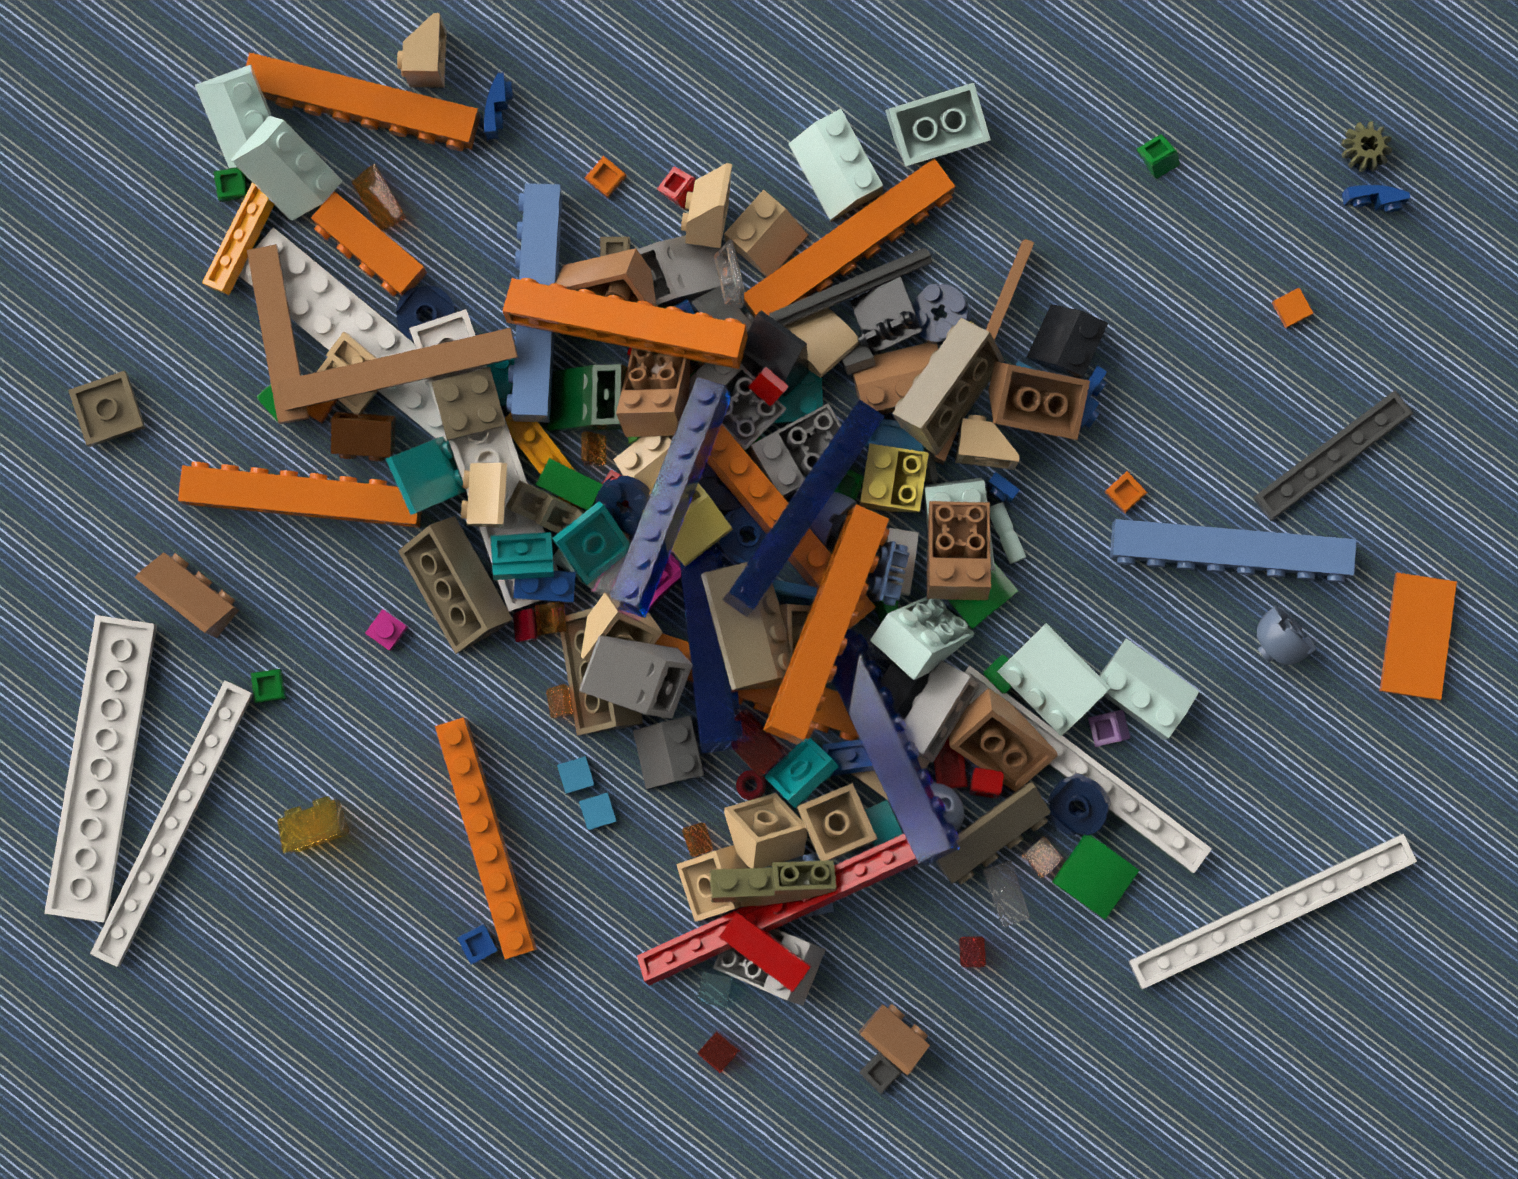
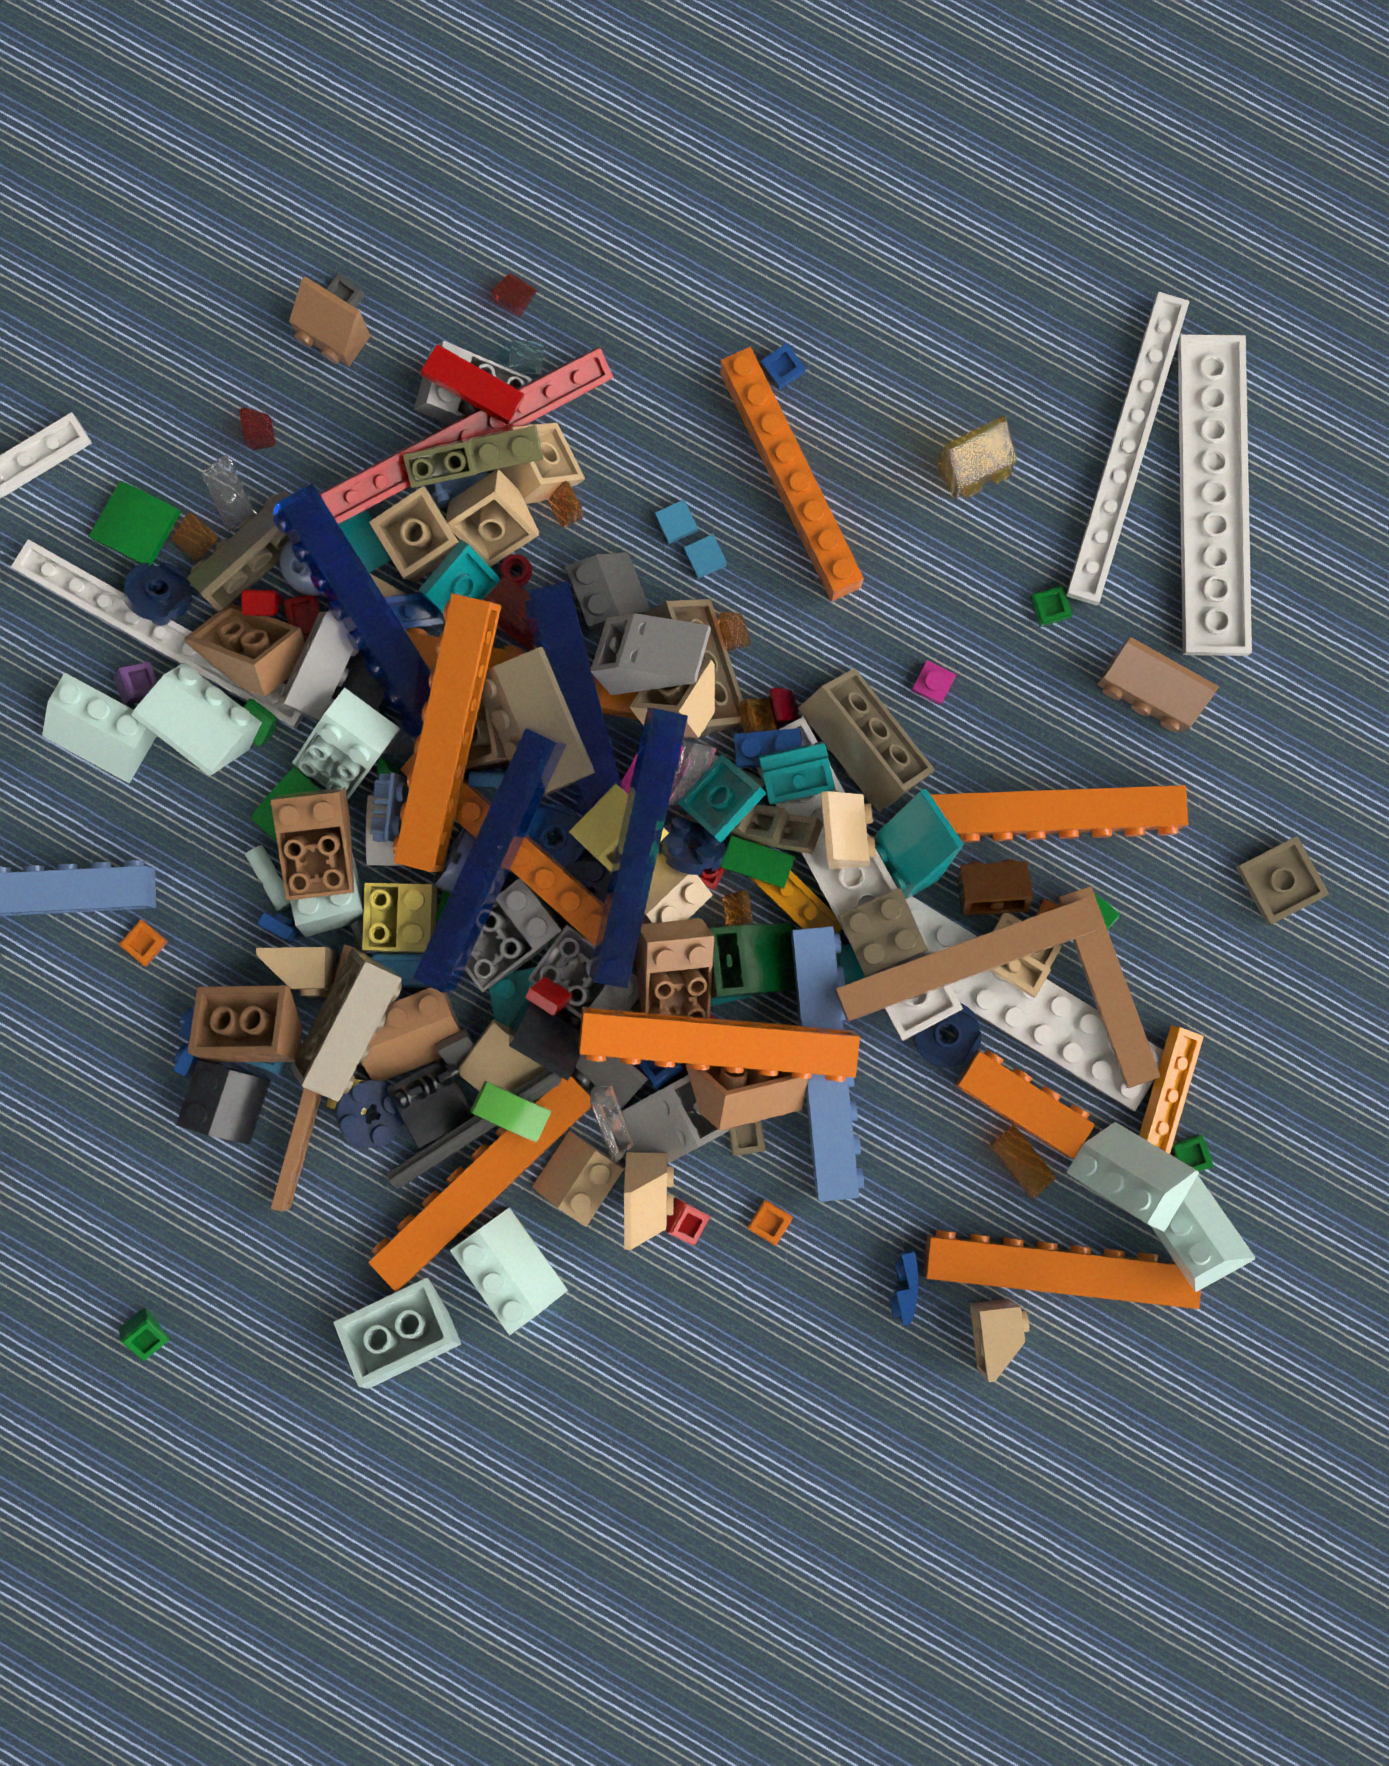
camera: 165 degrees right, 0 degrees up
none -> bright green slope [470,1081,552,1143]

